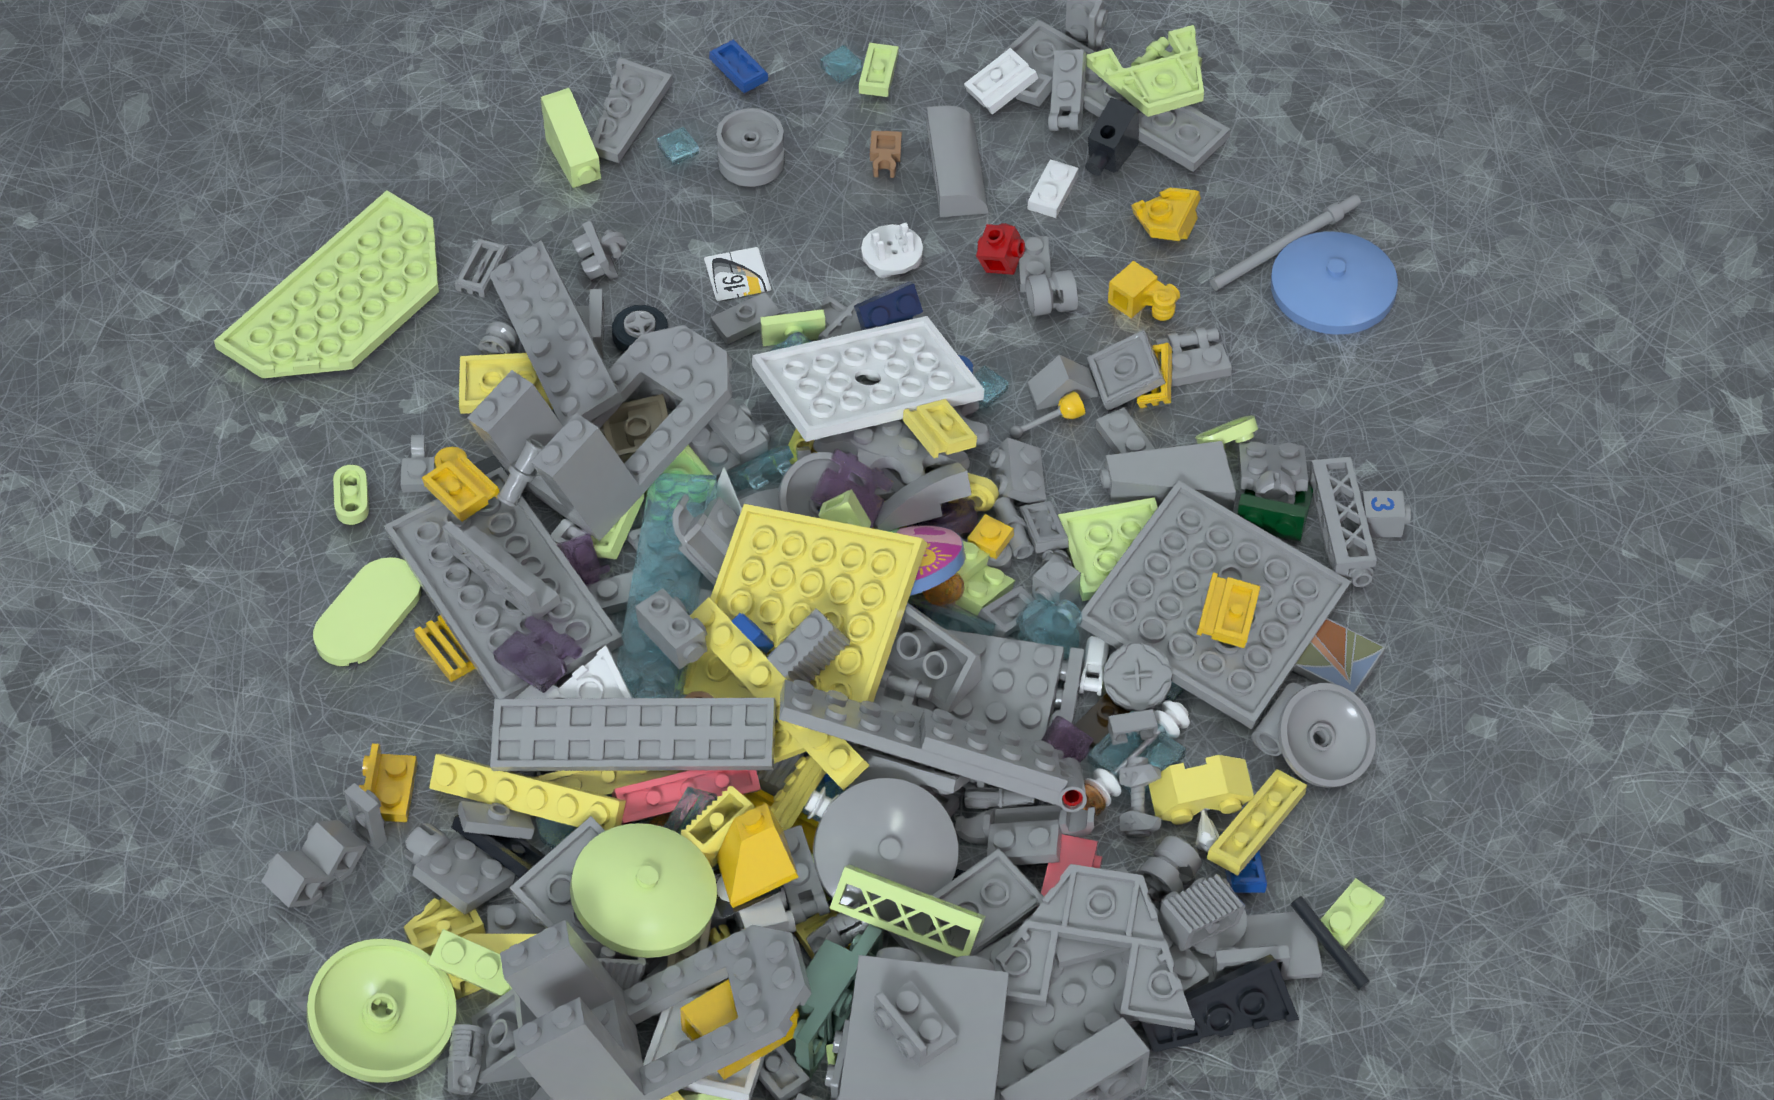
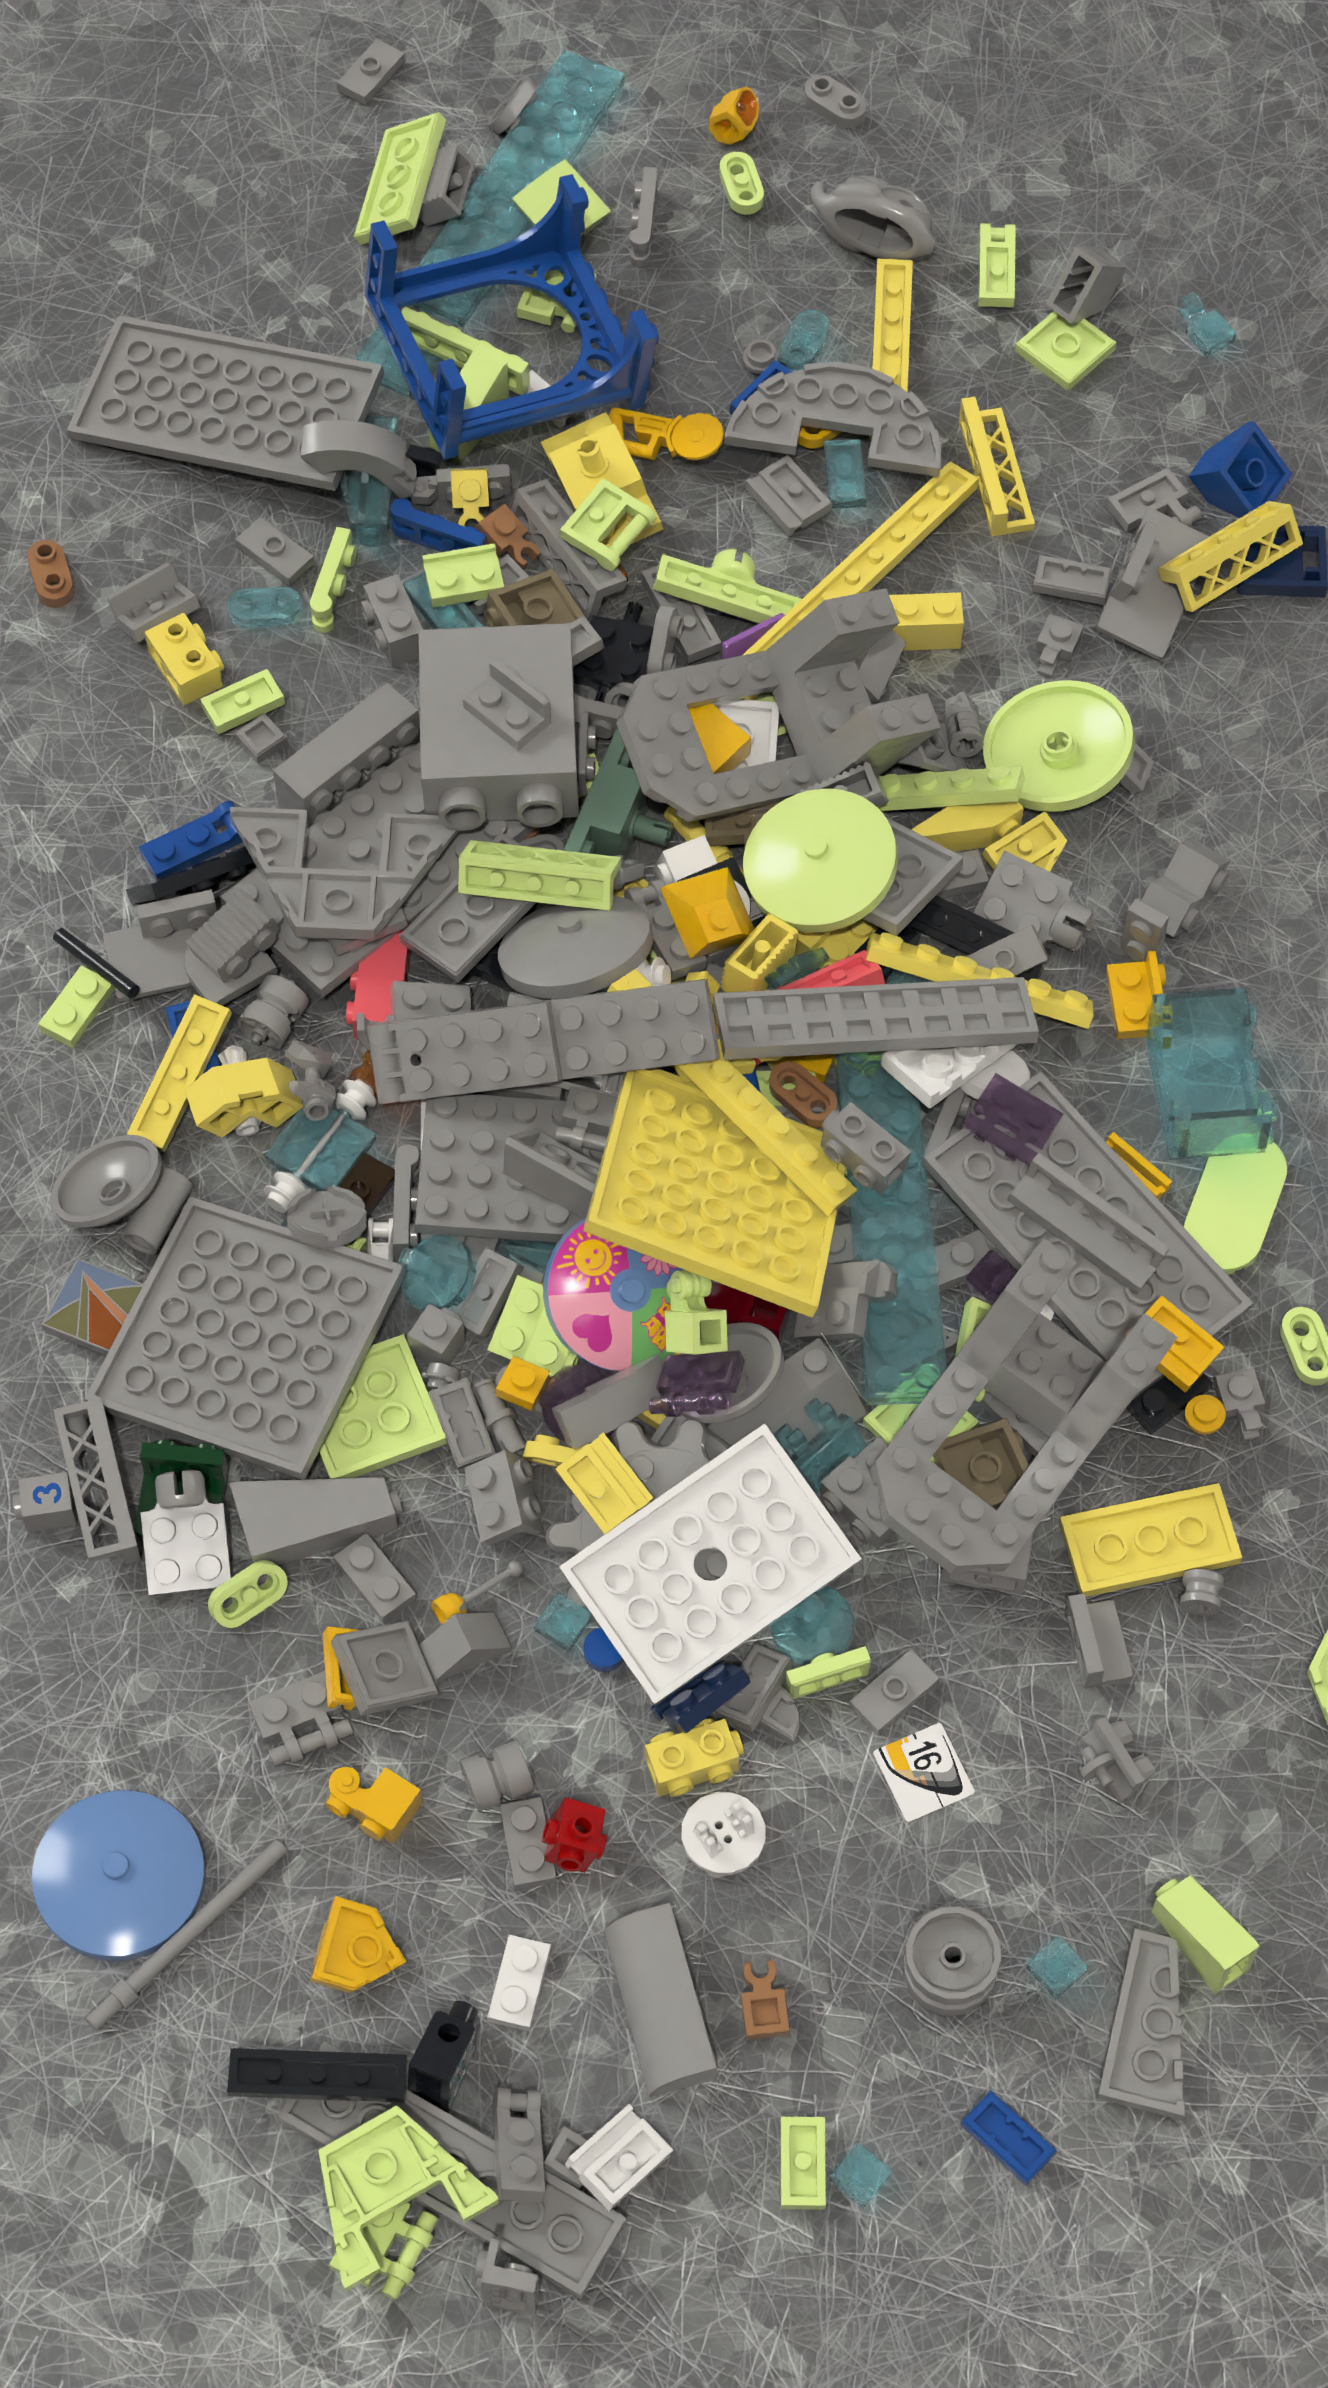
camera: 170 degrees right, 10 degrees up
light grey tile [455,239,509,298] -> none
light grey plate [490,240,623,426] -> none
light grey pin [497,439,545,507] -> none
wheel [612,305,668,353] -> none
blue tile [732,613,774,654] -> none
light grey brick [766,608,850,683] -> none
clear purple bracket [1041,715,1094,763] -> none
light grey piece [1108,709,1158,745] -> none
yellow plate [1196,572,1261,648] -> none
none -> blue plate [139,801,243,882]
none -> black plate [227,2048,408,2103]
none -> light yellow brick [645,1719,744,1797]
none -> clear light blue windscreen [1147,988,1278,1160]

